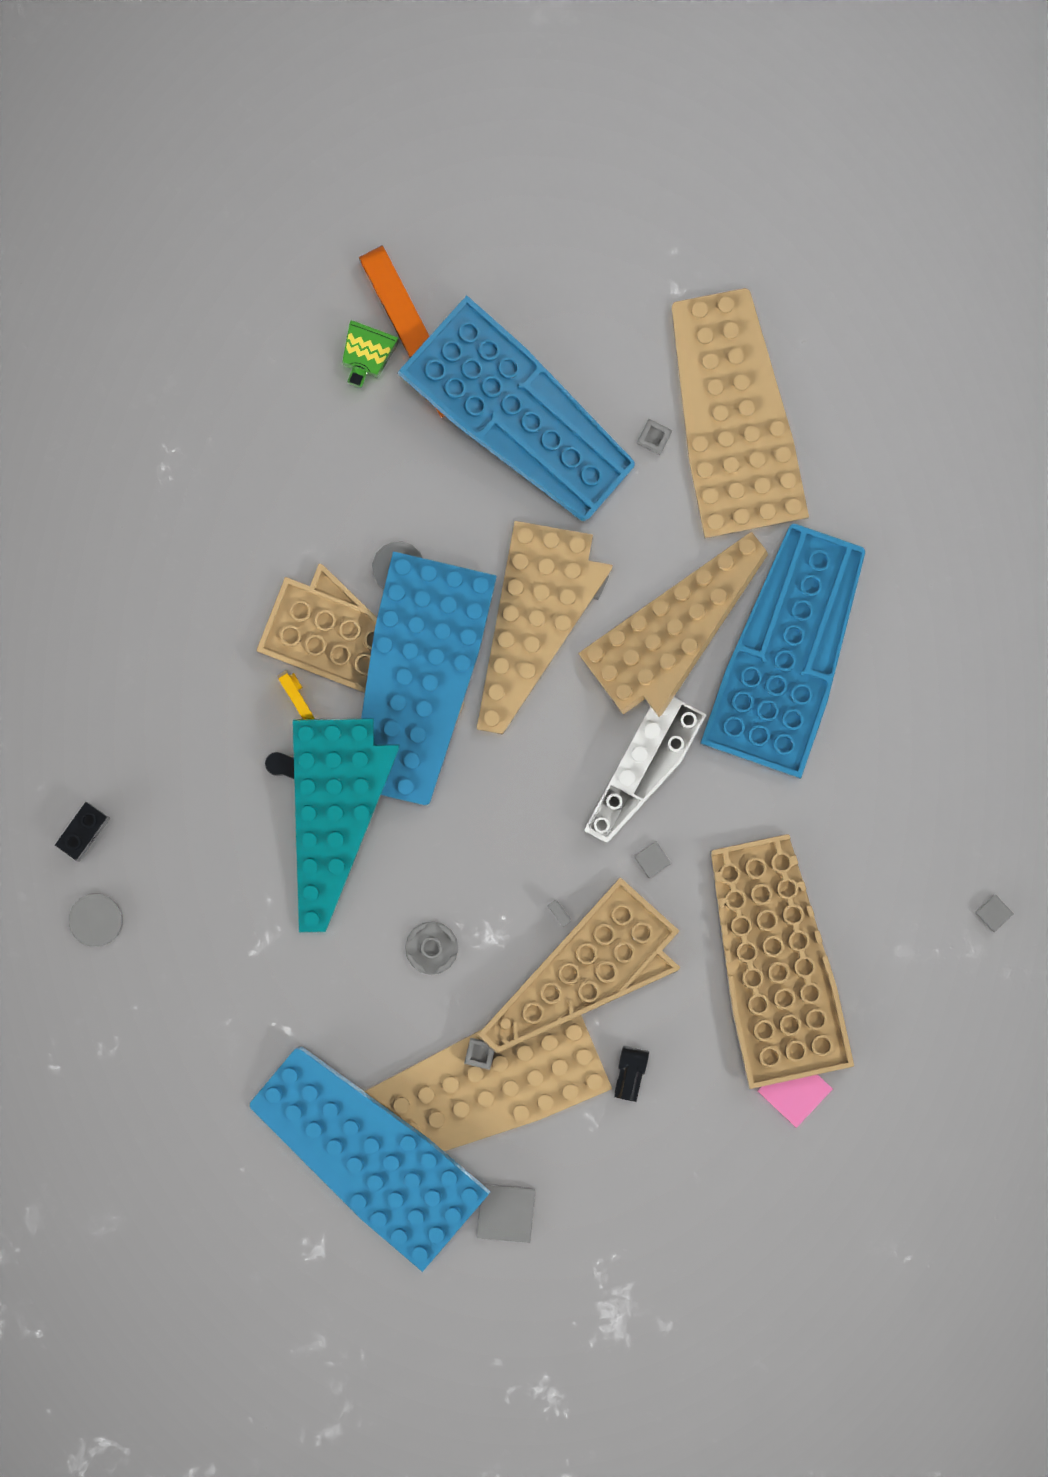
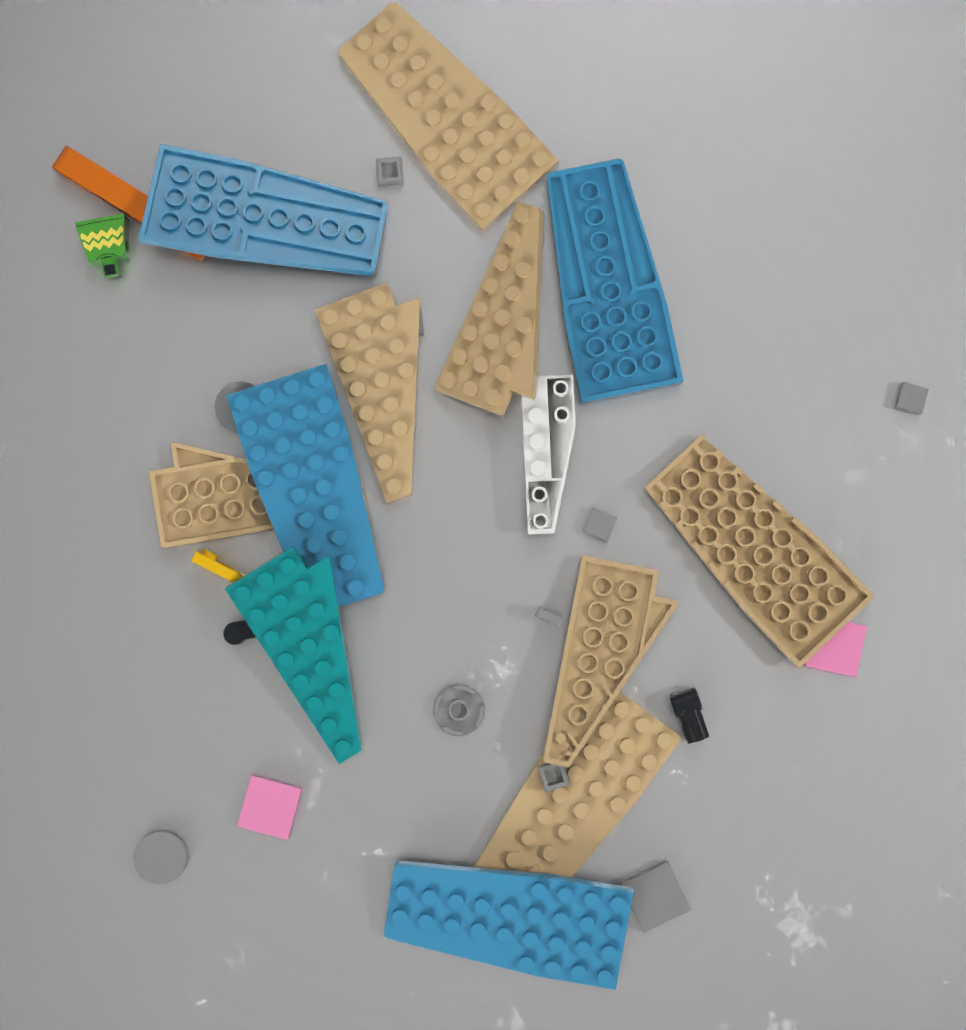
camera: 25 degrees left, 0 degrees up
black brick [55,802,110,862] -> none
none -> bright pink tile [237,775,302,840]

